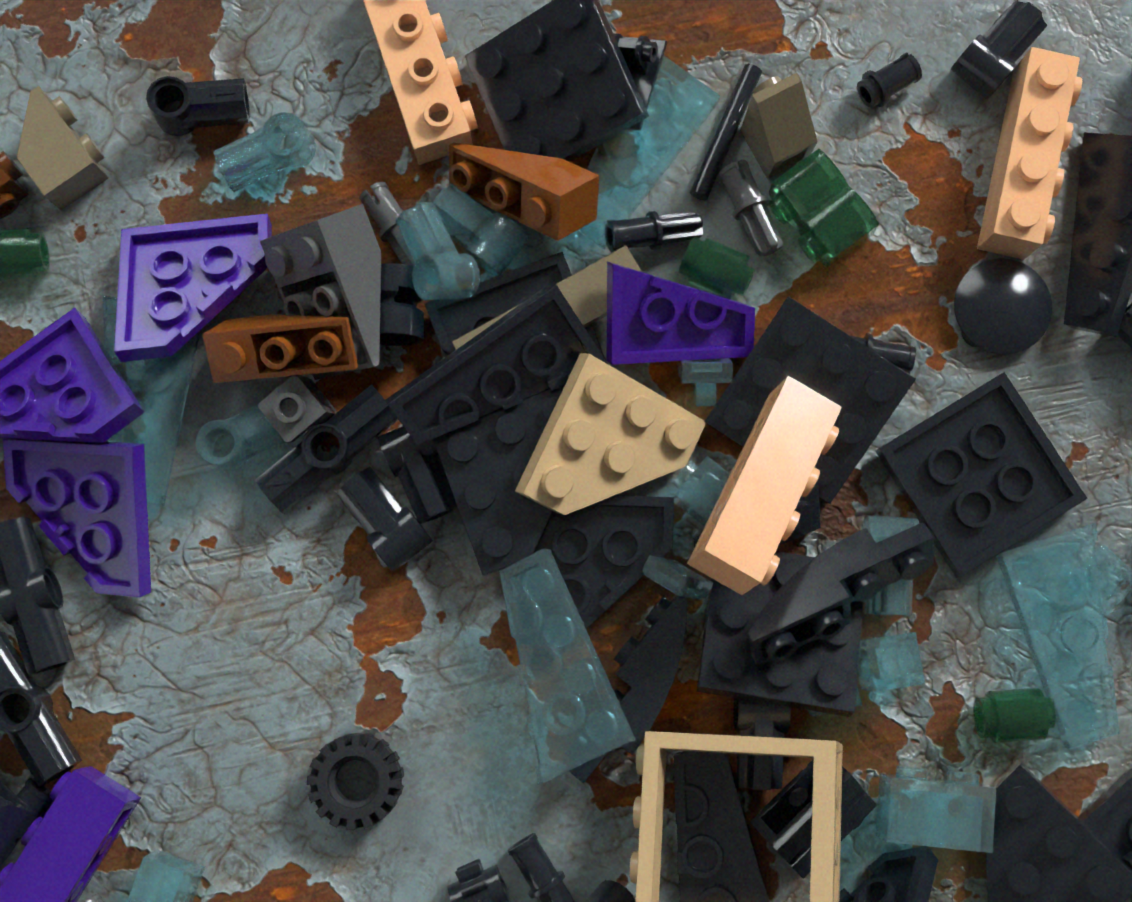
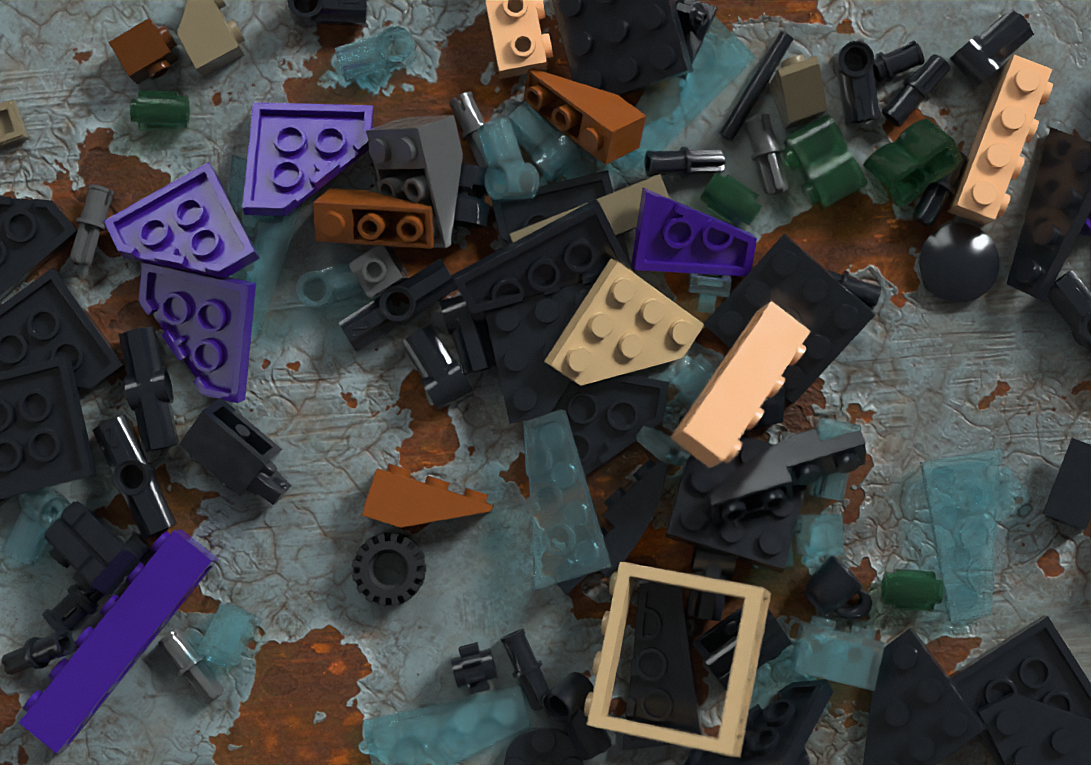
camera: 10 degrees right, 5 degrees up
black plate [875,372,1088,578] -> none
none -> black hinge [178,398,292,505]
none -> dark orange slope [362,463,494,528]
none -> black piece [802,555,873,620]
none -> black piece [833,41,881,124]
none -> clear green brick [863,118,962,206]
none -> black axle [881,54,951,127]
none -> black axle [913,148,969,227]

